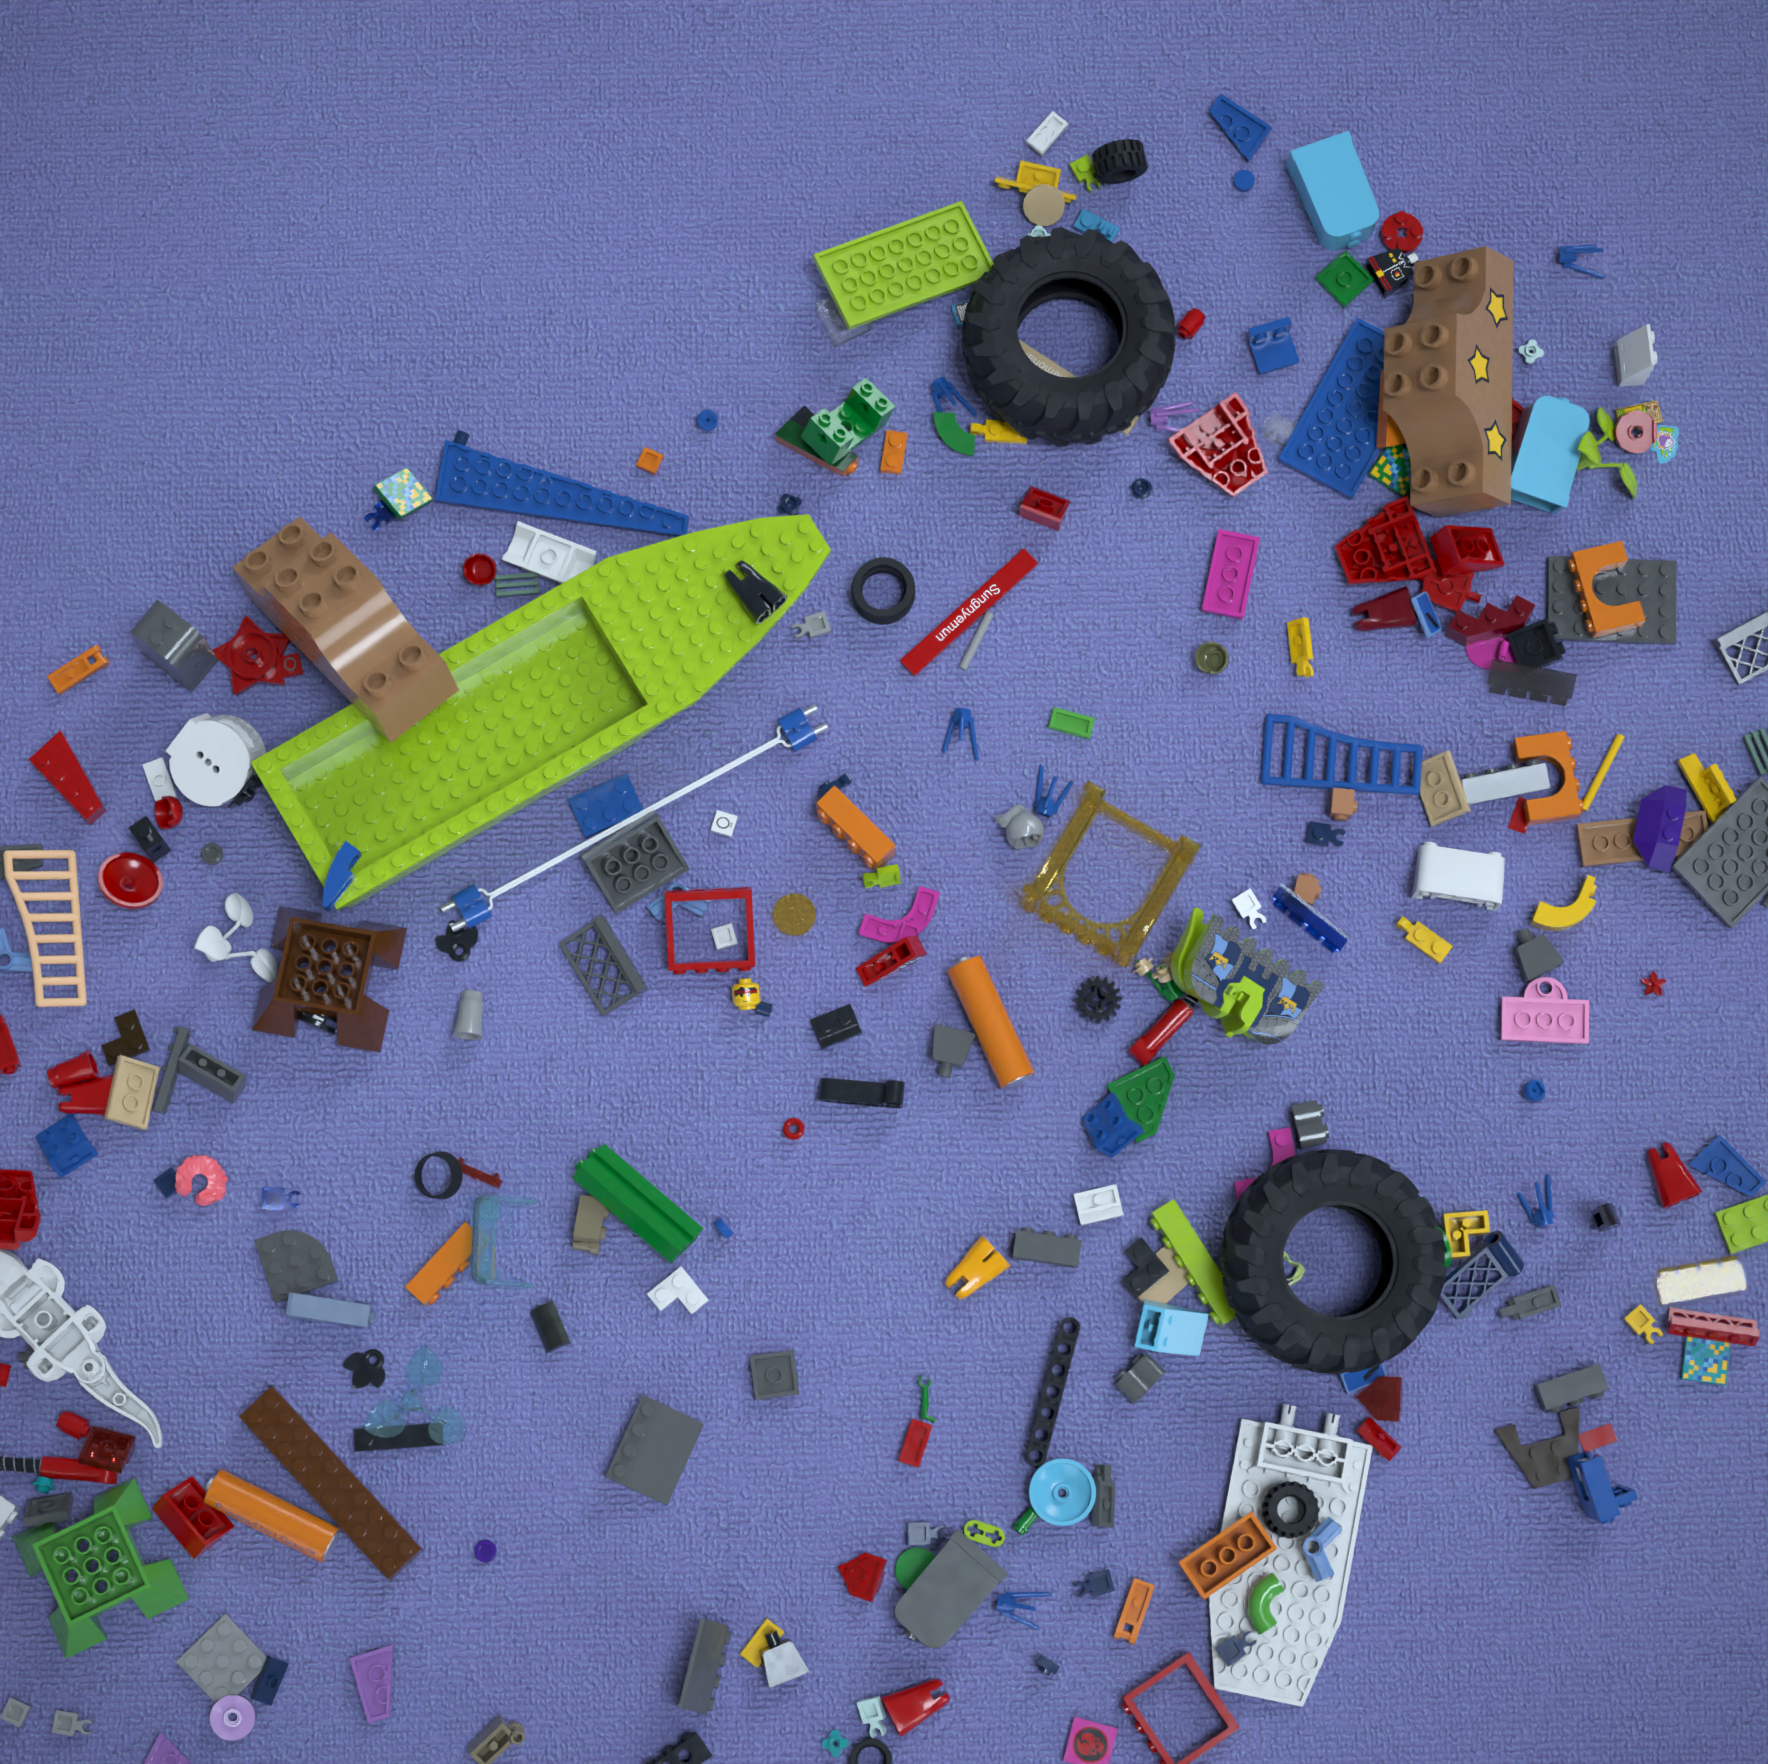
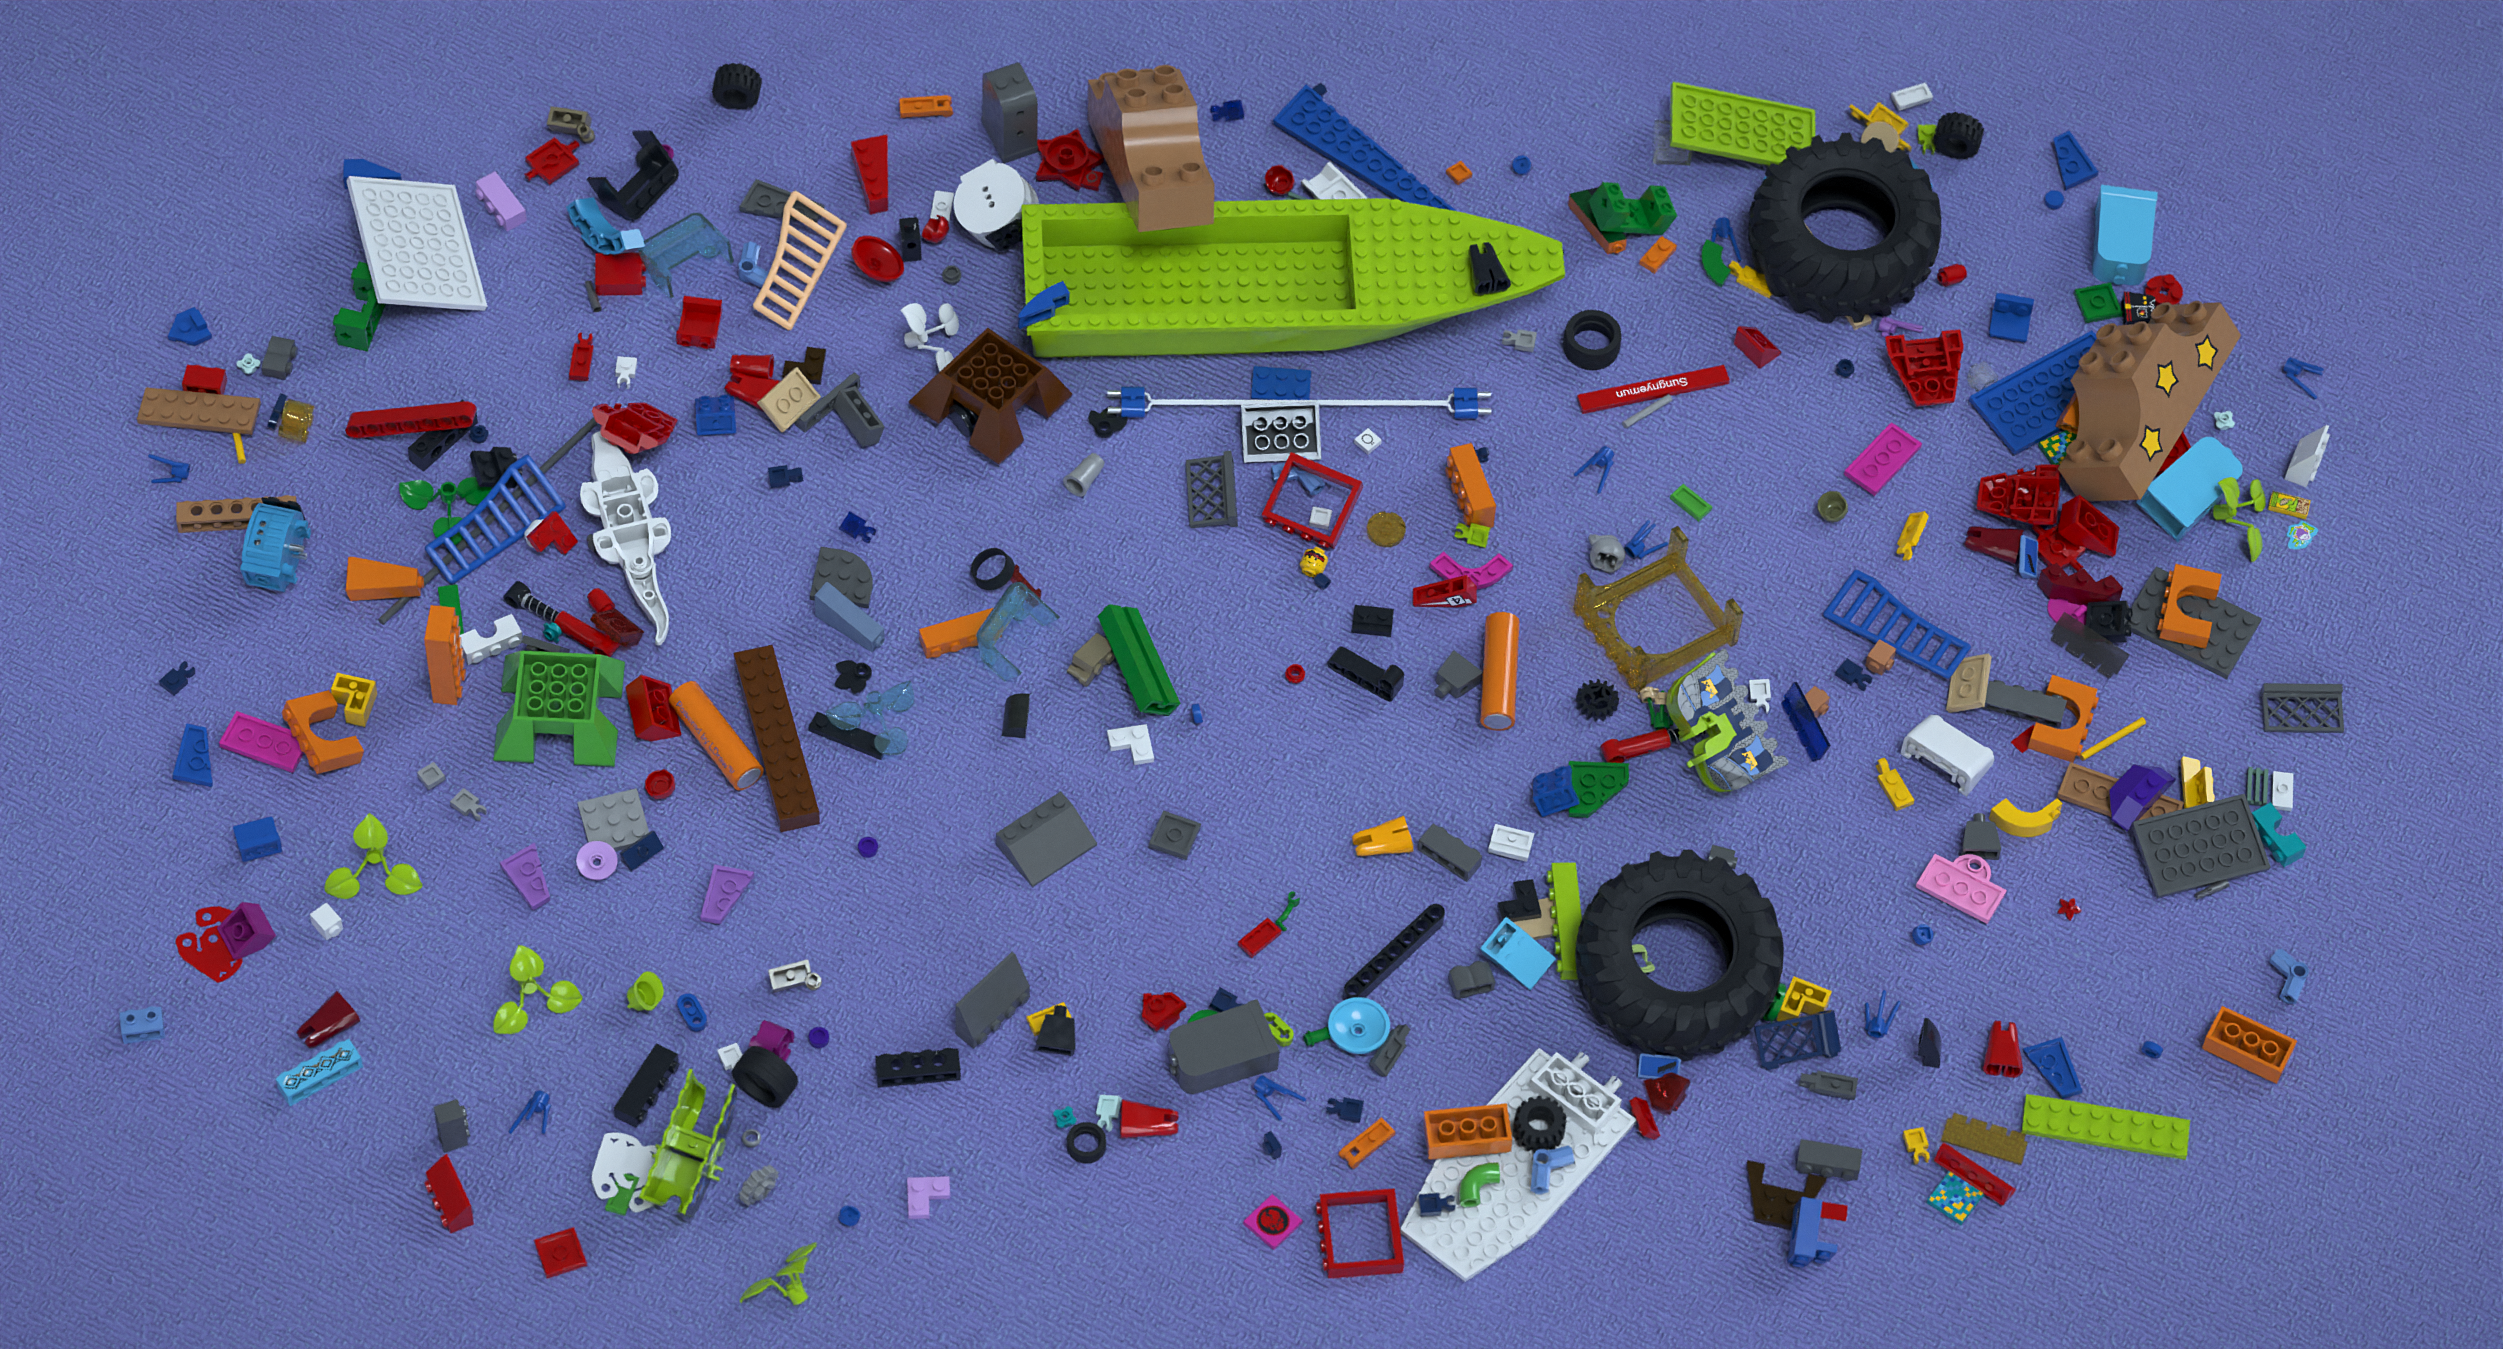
camera: 25 degrees right, 20 degrees down
coral piece [175,1154,228,1206] -> none
tile [373,468,433,520] -> none
plate [1614,411,1658,453] -> none
none -> red hair [645,769,676,799]

